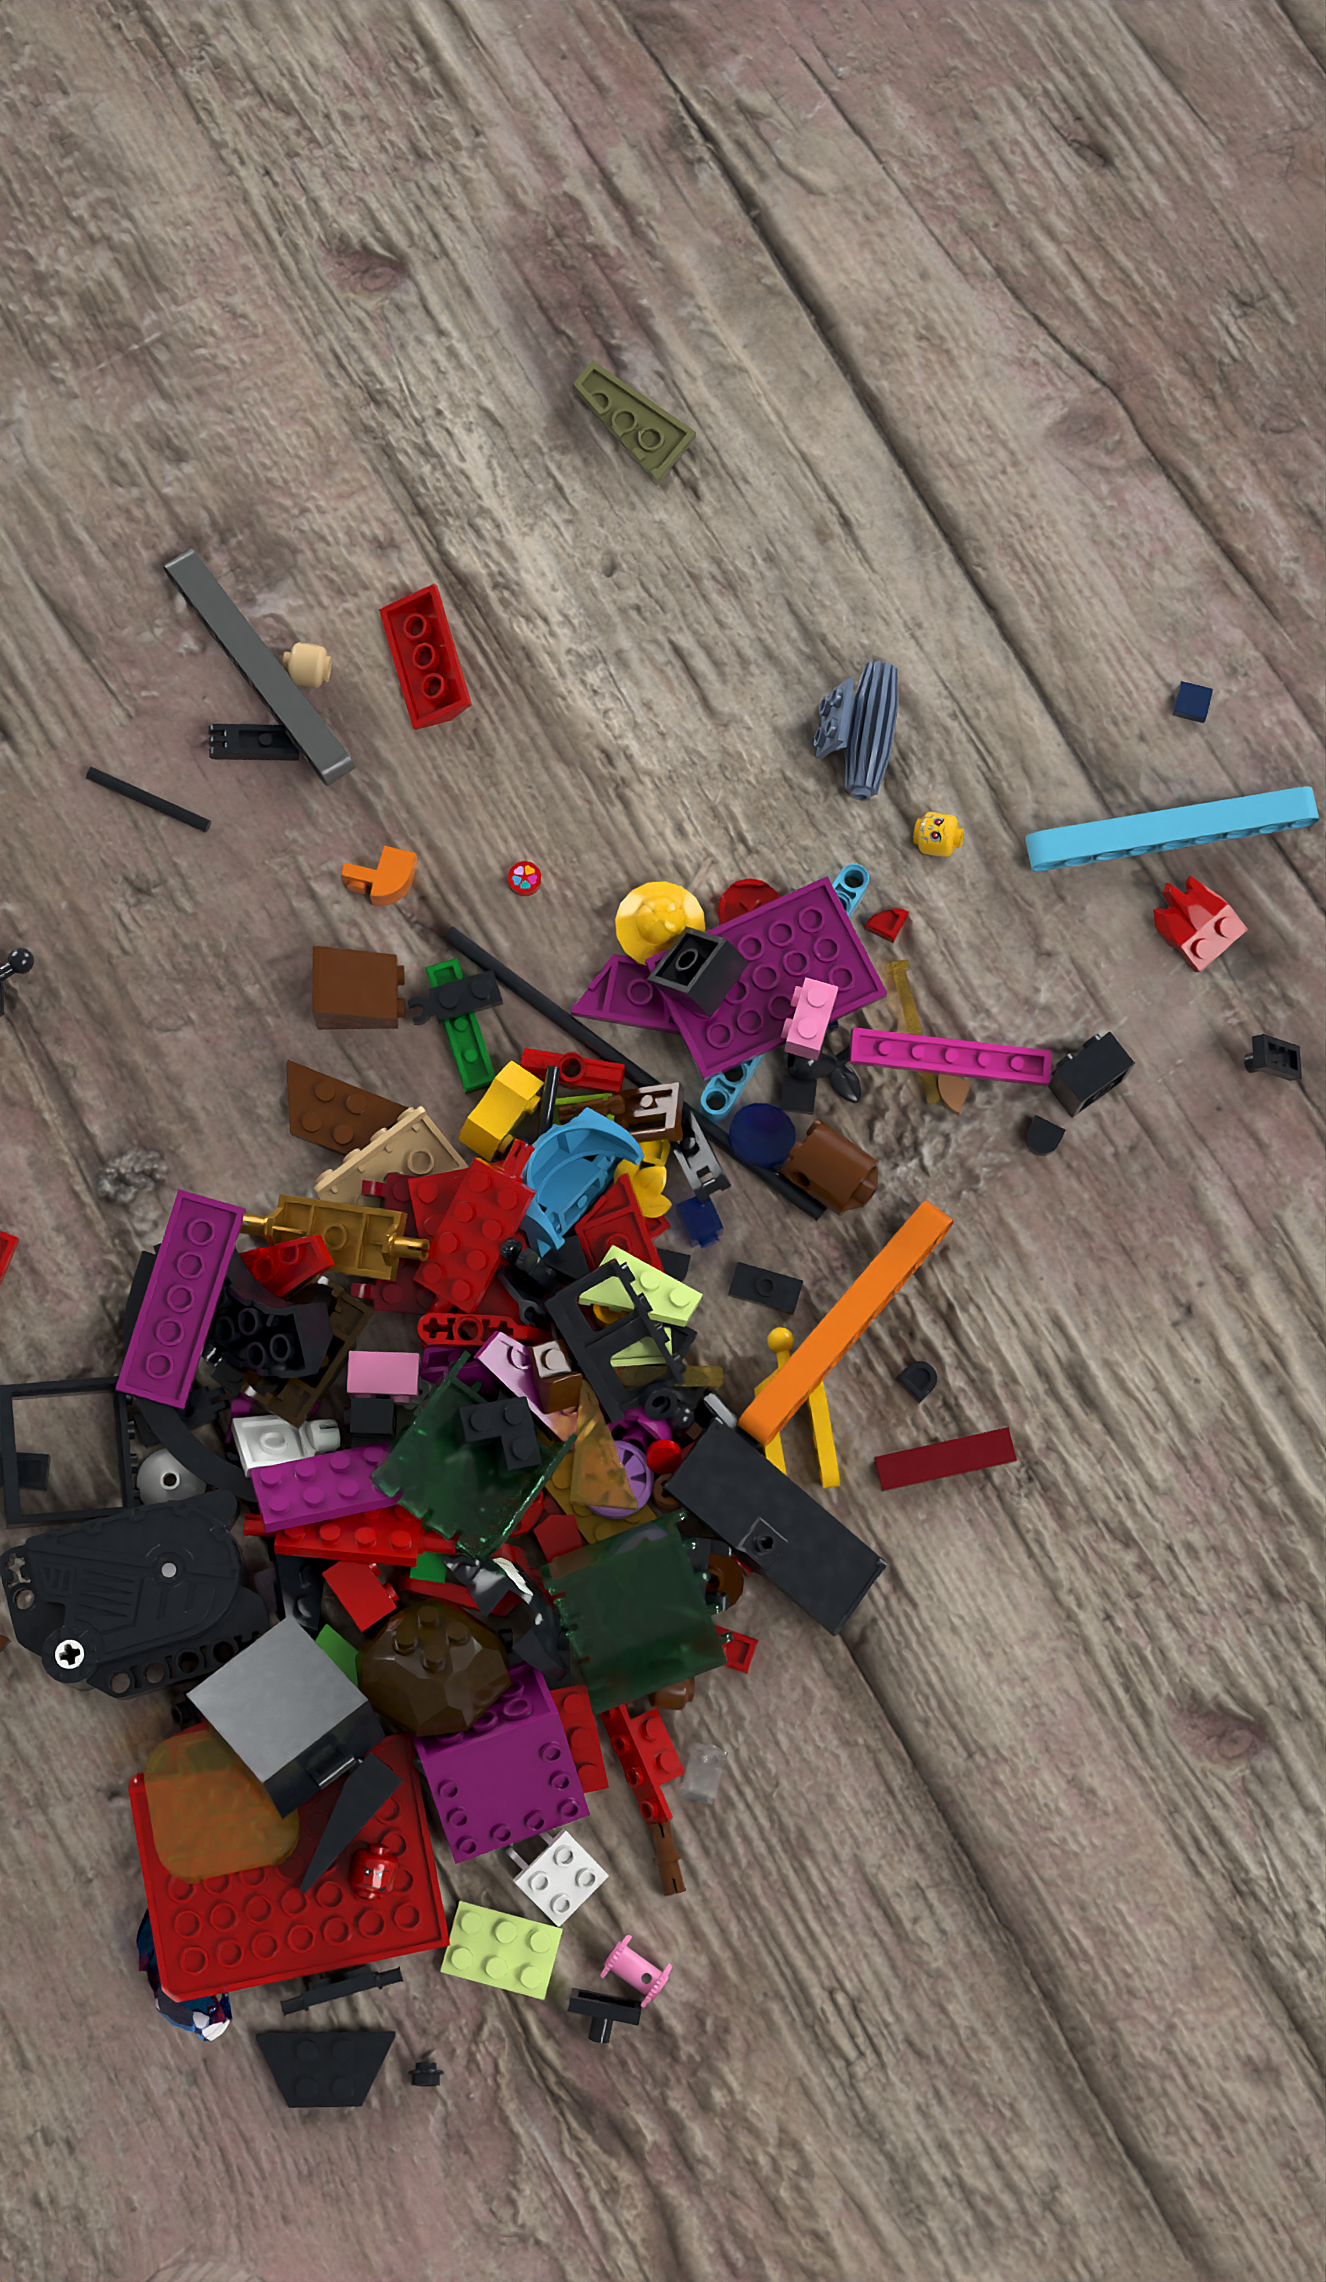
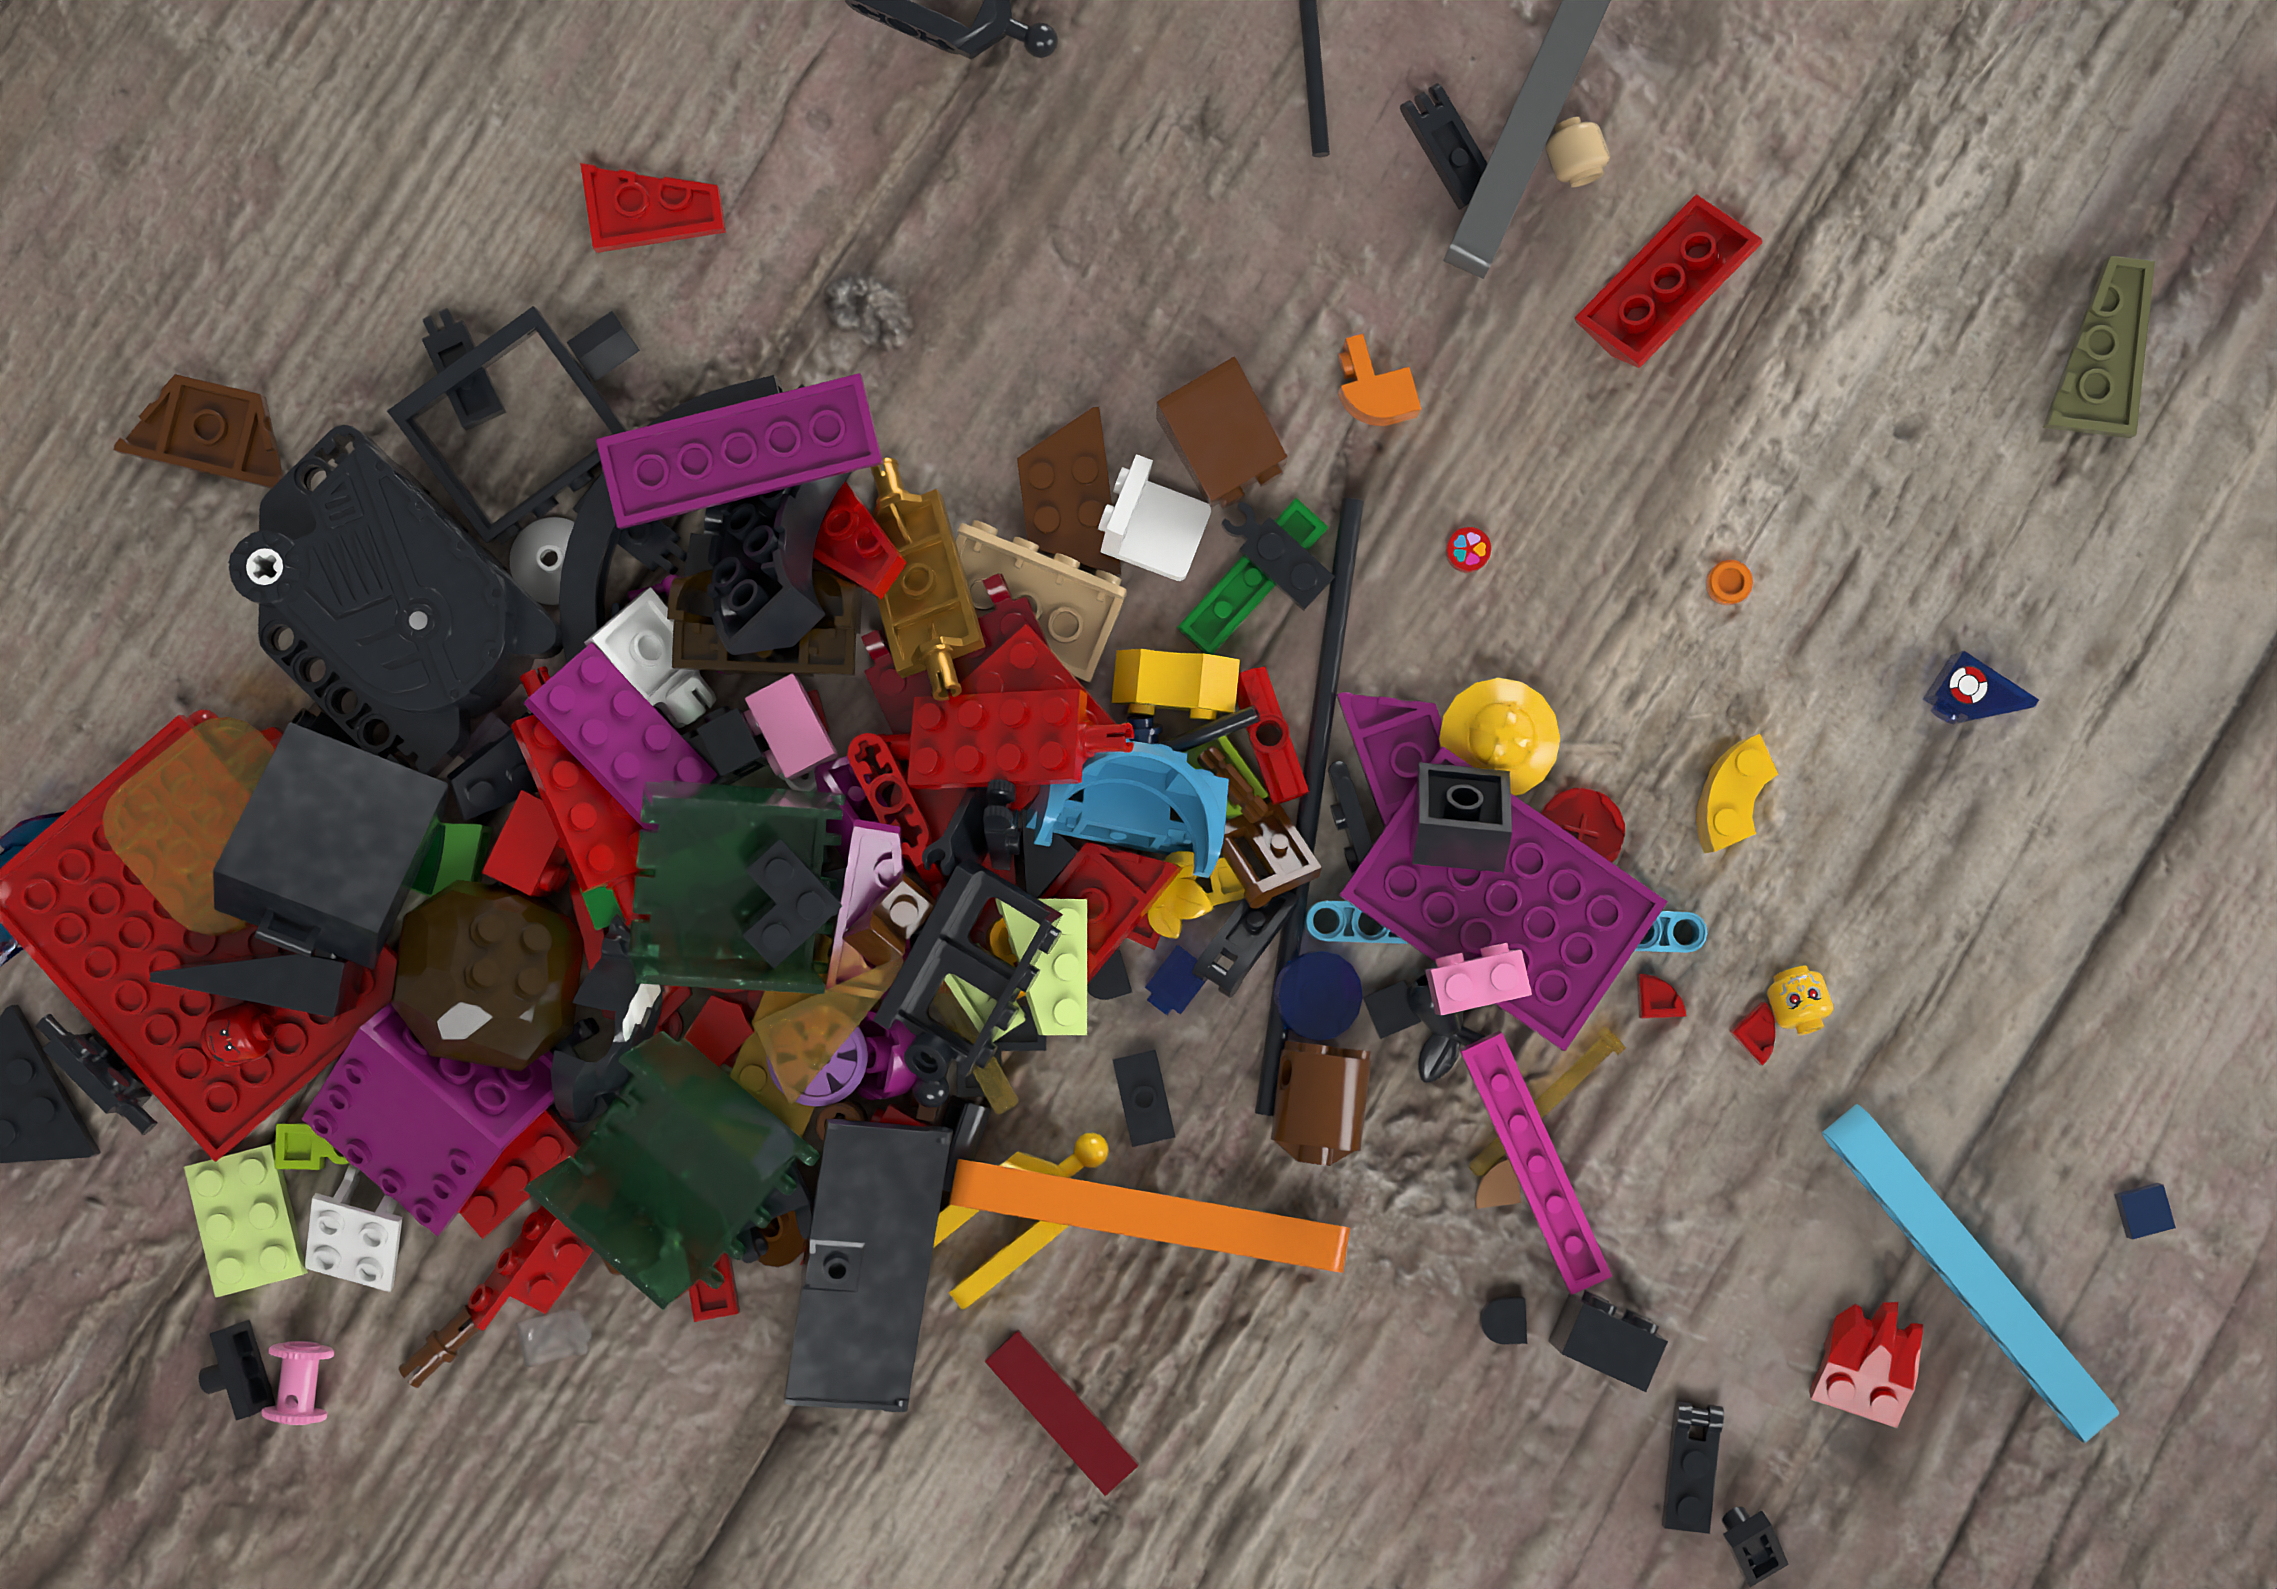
camera: 70 degrees right, 10 degrees up
black plate [408,2062,444,2087] -> none
red tile [646,1440,682,1475] -> none
sand blue plate [814,661,898,801] -> none
black tile [895,1361,937,1404] -> none
none -> lime plate [275,1123,349,1170]
none -> black piece [567,311,640,382]
none -> white bracket [1098,454,1211,581]
none -> black hinge [1328,761,1373,873]
none -> black plate [1662,1401,1724,1534]
none -> yellow brick [1696,733,1778,854]
none -> orange tile [1706,560,1753,606]
none -> red tile [1729,1002,1775,1066]
none -> clear blue slope [1923,651,2039,724]

